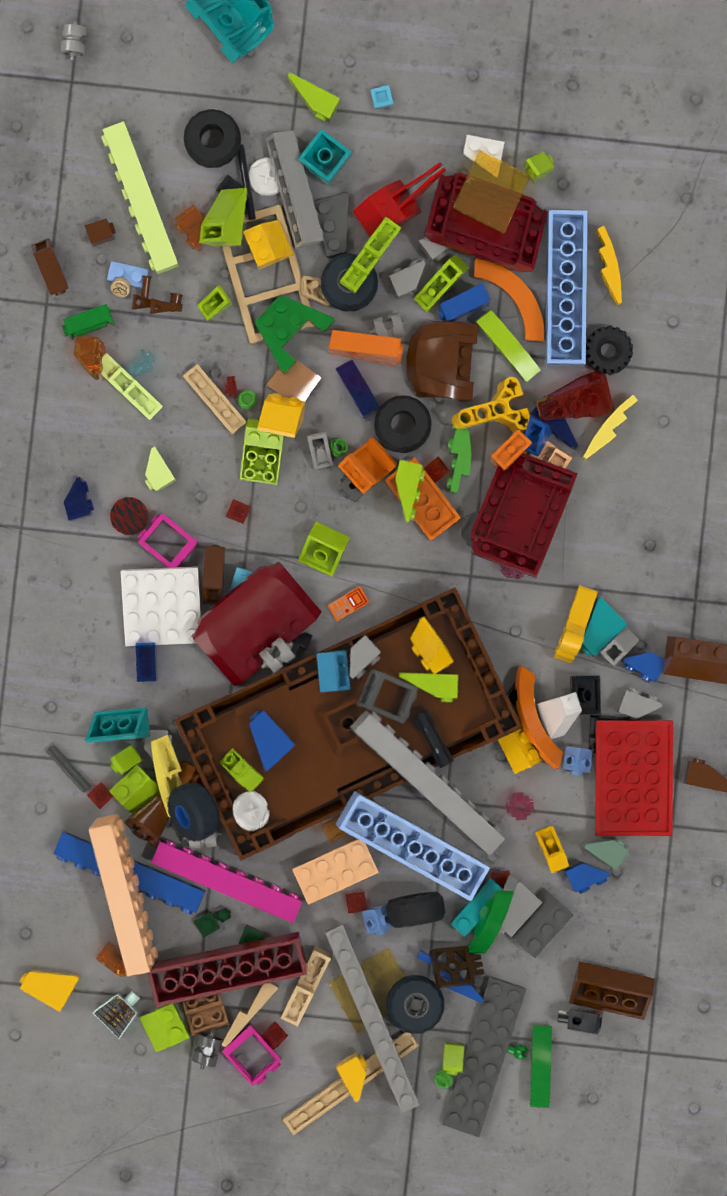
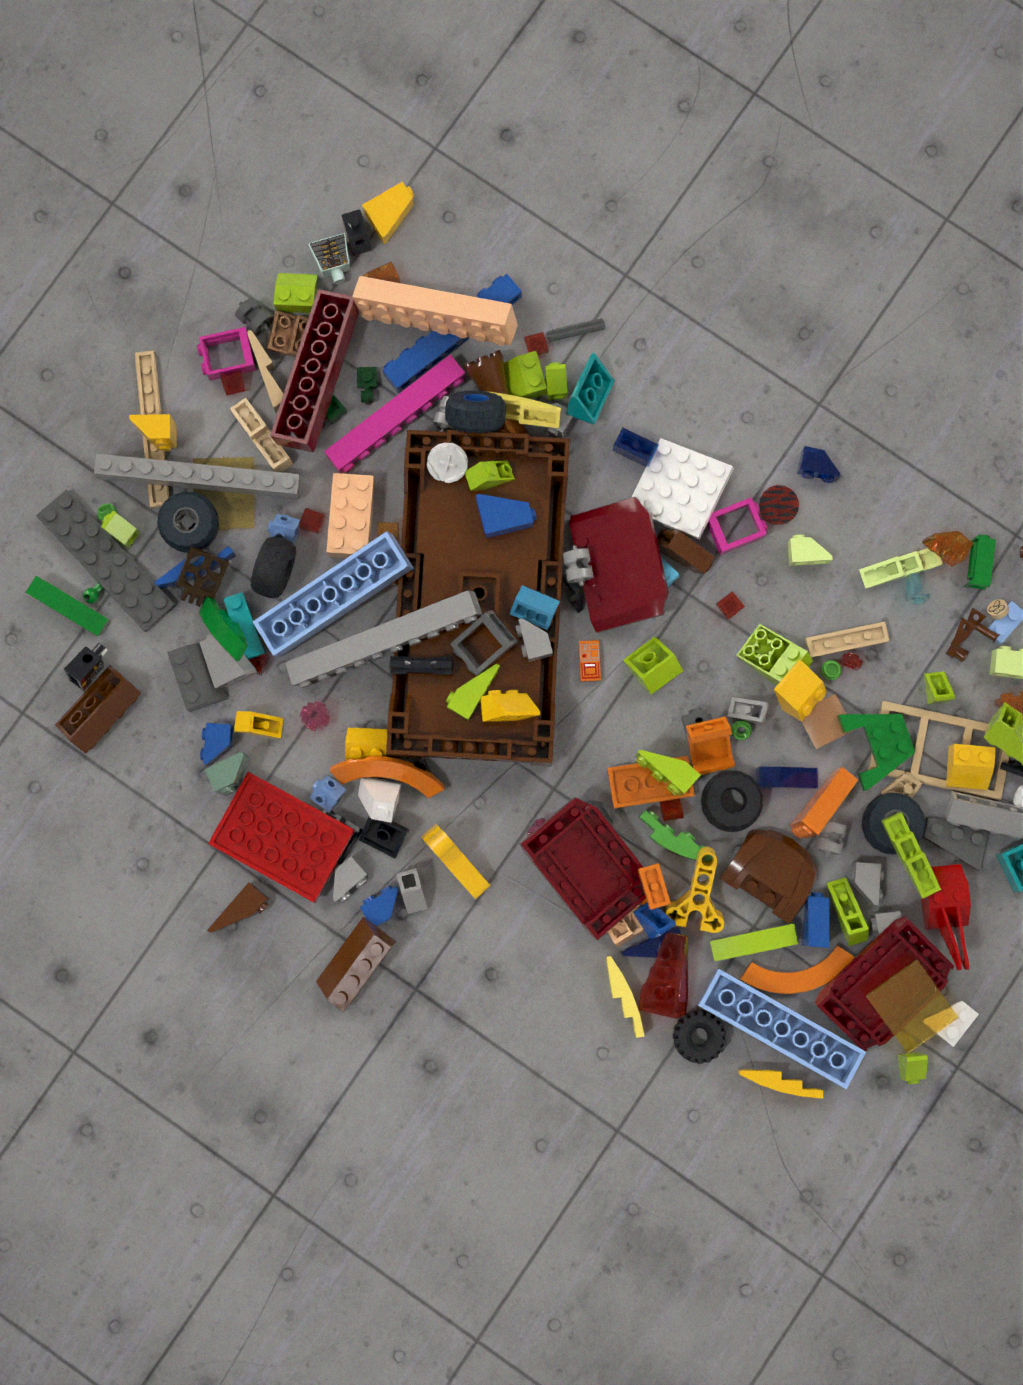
camera: 120 degrees right, 5 degrees down
teal slope [581,597,628,657] -> none
none -> black torso [341,209,372,256]

